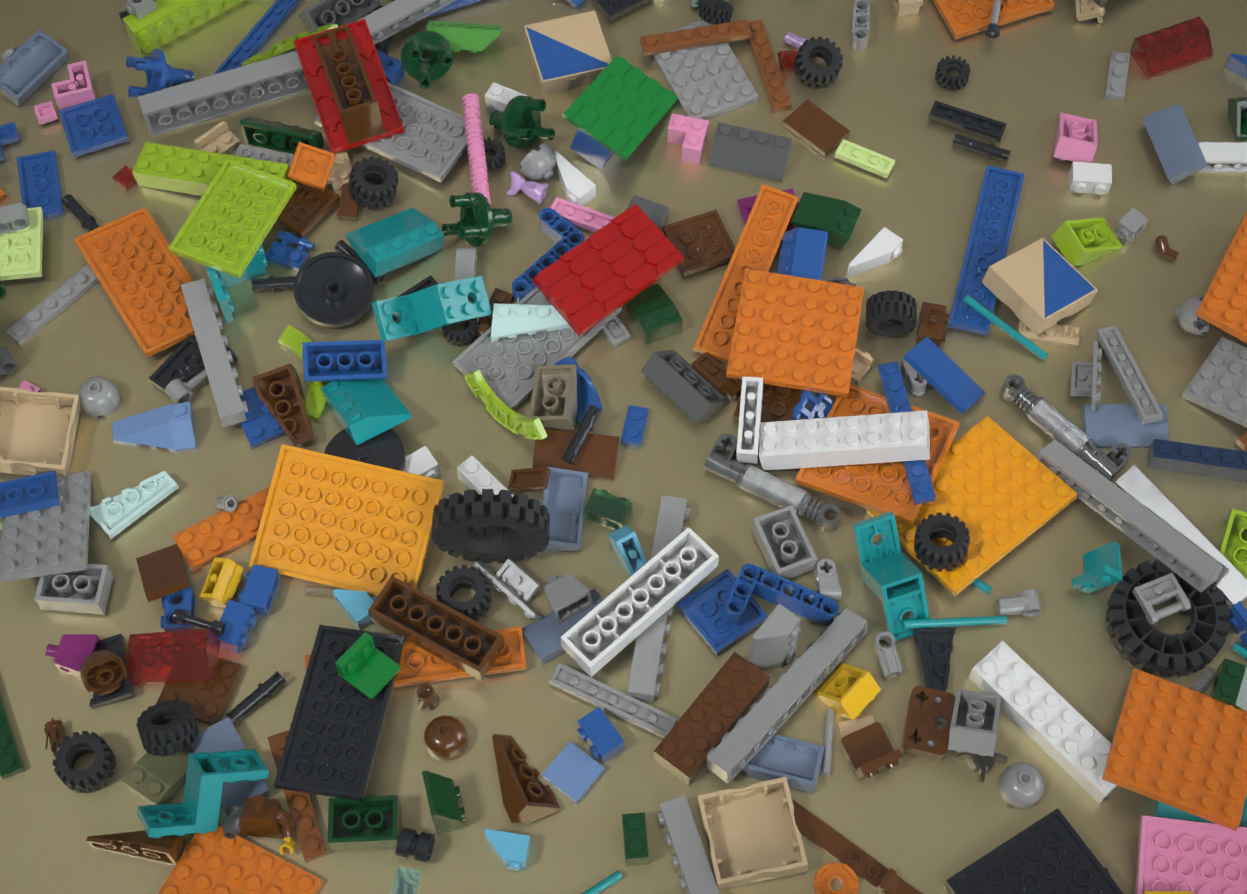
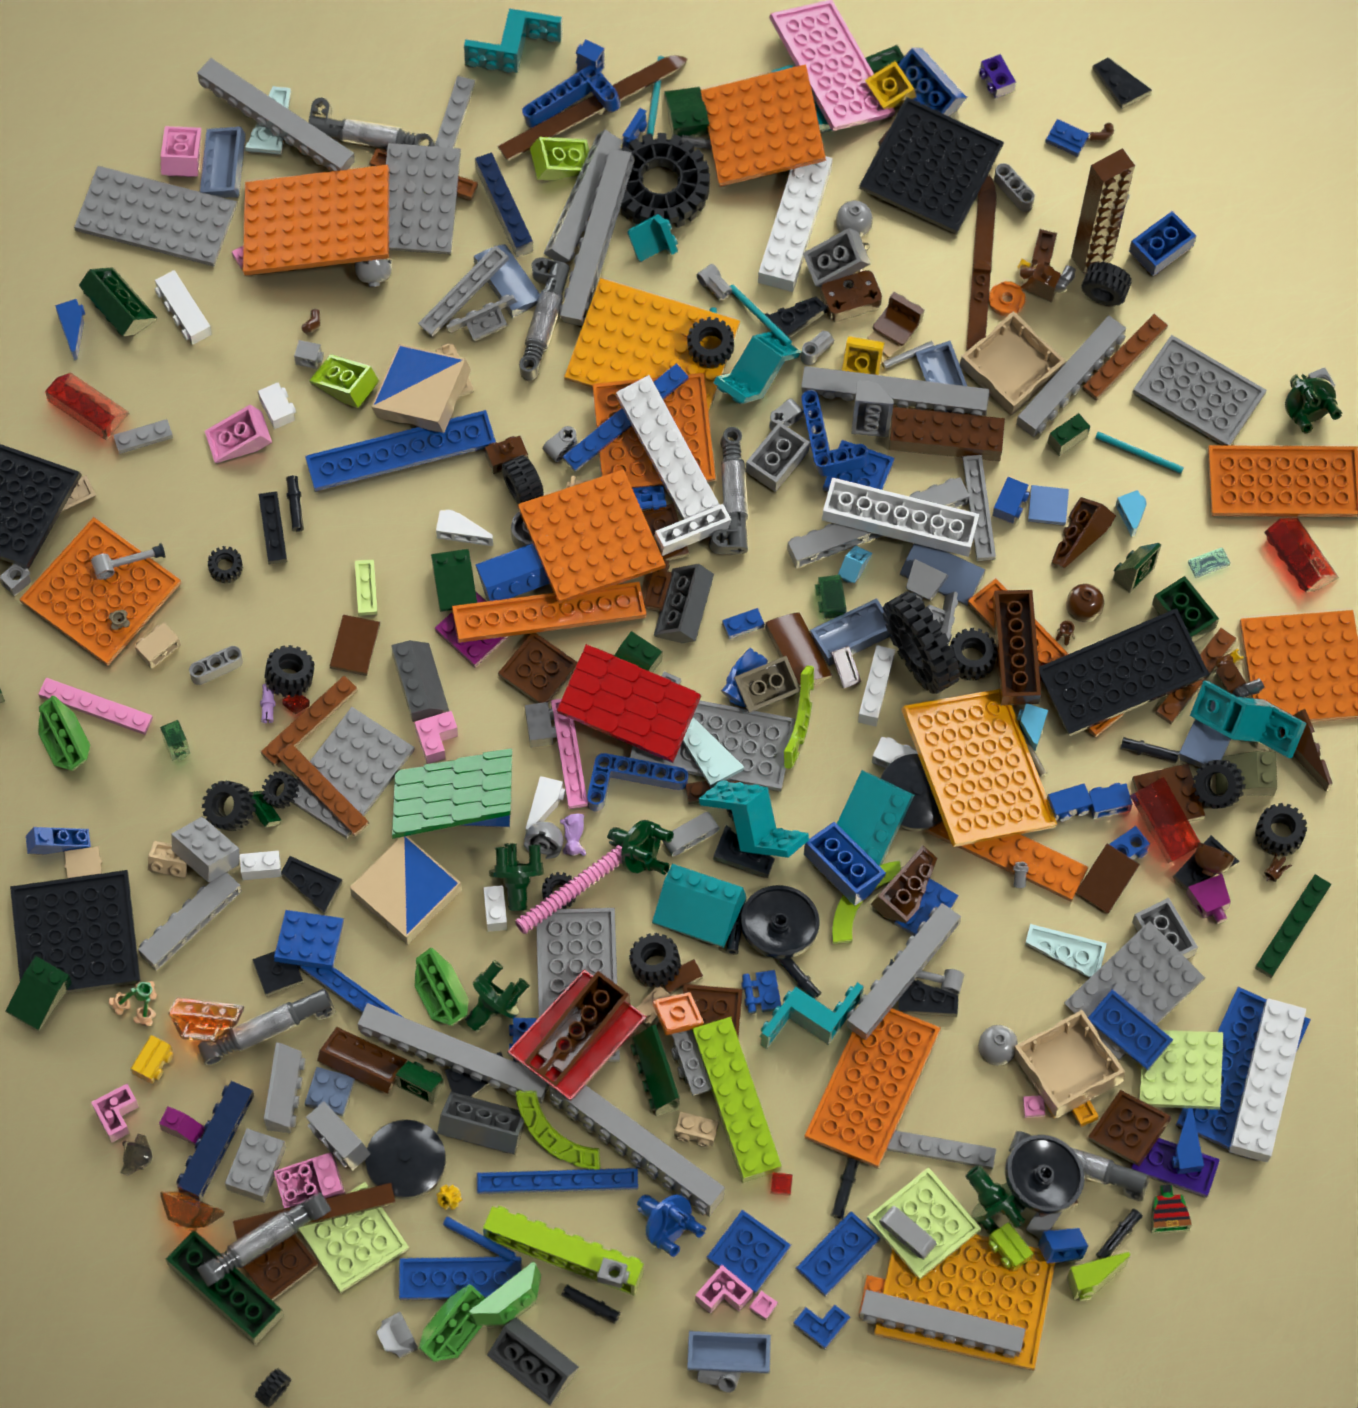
camera: 125 degrees left, 5 degrees up
medium blue wedge [112,402,197,452] -> none
lime plate [168,158,297,279] -> none
black bar [172,609,226,636] -> none
yellow brick [200,557,244,608] -> none
green bracket [335,632,401,699] -> none
black wheel [395,827,435,864] -> none
black pin [562,405,601,465] -> none
blue tile [903,337,986,414] -> none
teal piece [963,294,1048,361] -> none
light grey plate [1132,573,1191,625] -> none
sand blue slope [1142,104,1208,184] -> none

